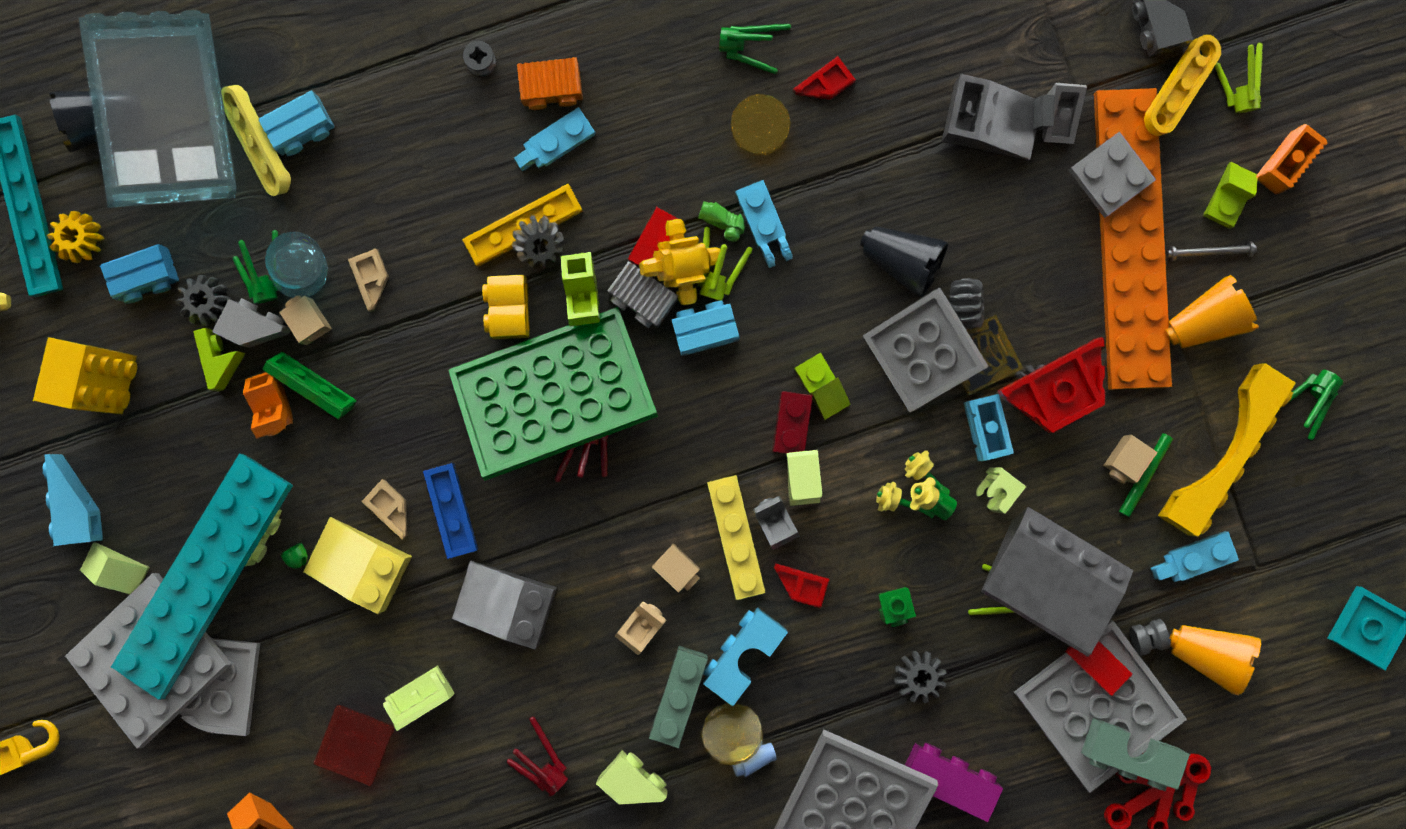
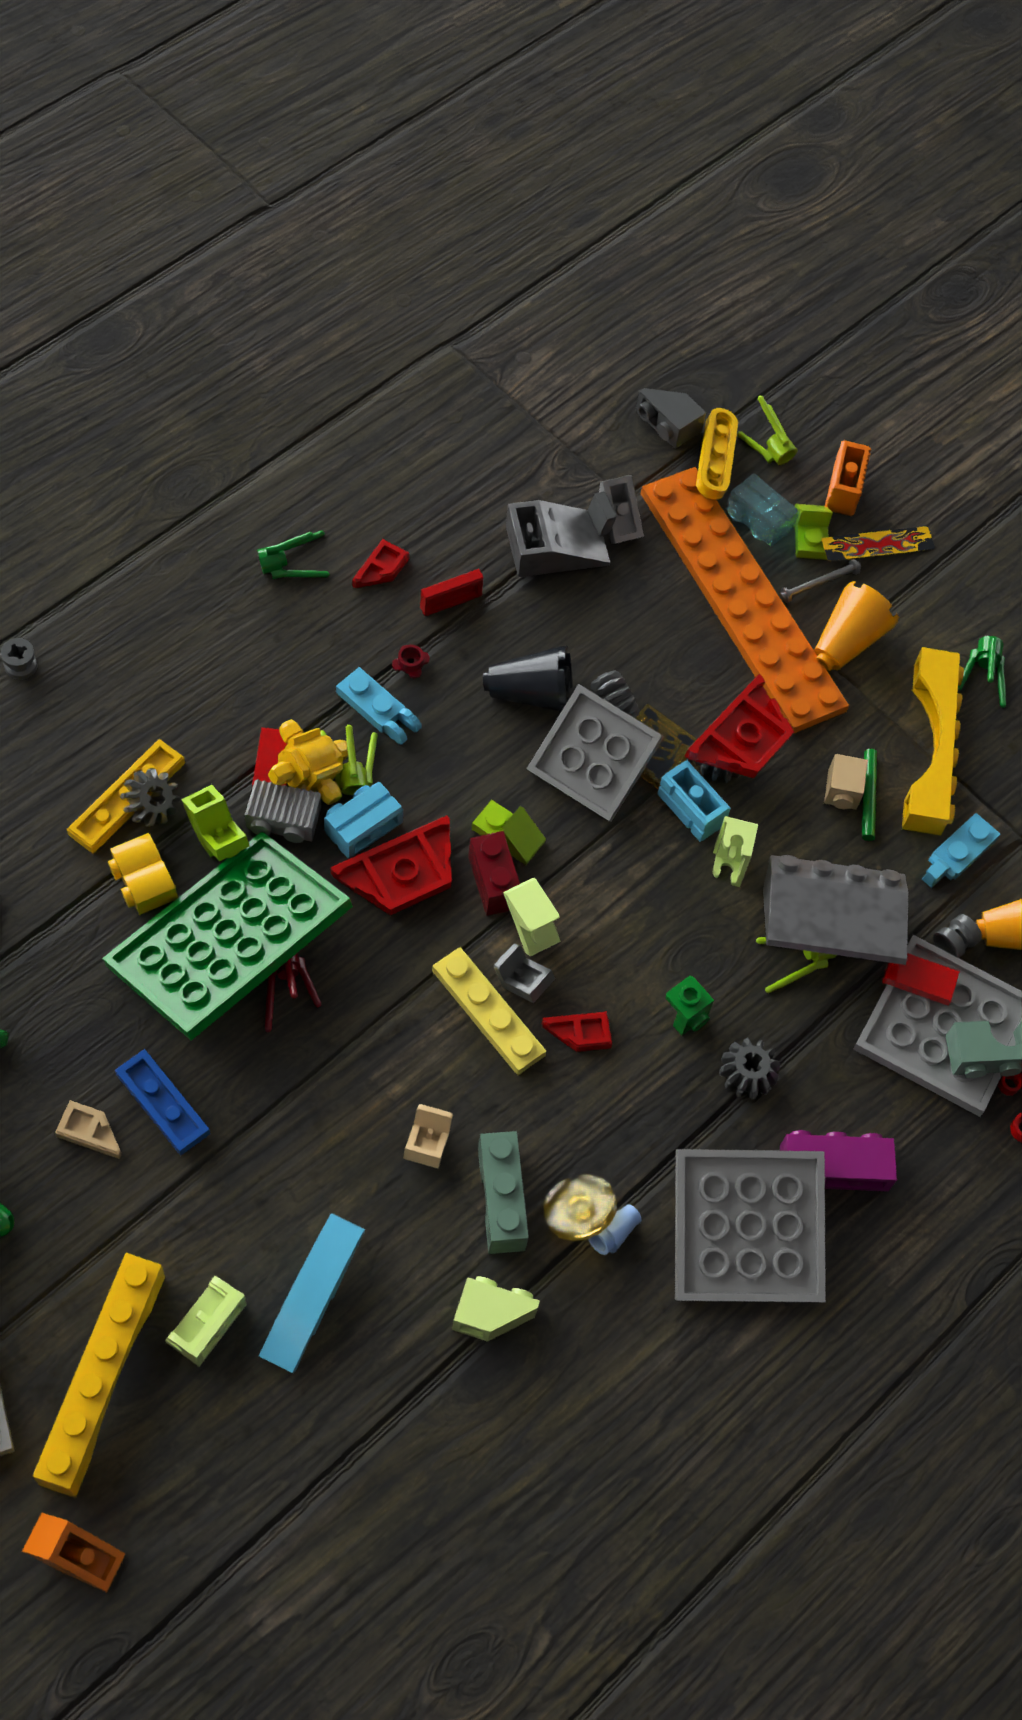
camera: 30 degrees left, 25 degrees down
light yellow slope [303,517,412,614] -> none
clear red plate [314,705,395,786] -> none
flat silver slope [452,561,557,649] -> none
dark red plant [507,716,568,796] -> none
medium azure hinge [514,107,596,171] -> none
orange brick [517,57,583,110] -> none
tan brick [652,543,700,593] -> none
bright green arm [698,201,745,242] -> none
medium azure arch [703,607,788,706] -> none
clear yellow tile [731,94,791,155] -> none
light yellow plant [876,450,957,520] -> none
light grey plate [1069,131,1156,218] -> none
none -> yellow arch [32,1253,165,1498]
none -> medium azure slope [259,1213,365,1373]
none -> red wing [331,815,452,915]
none -> dark red plate [392,644,430,679]
none -> red tile [420,569,484,616]
none -> clear light blue brick [726,473,800,547]
none -> sticker [821,526,935,561]

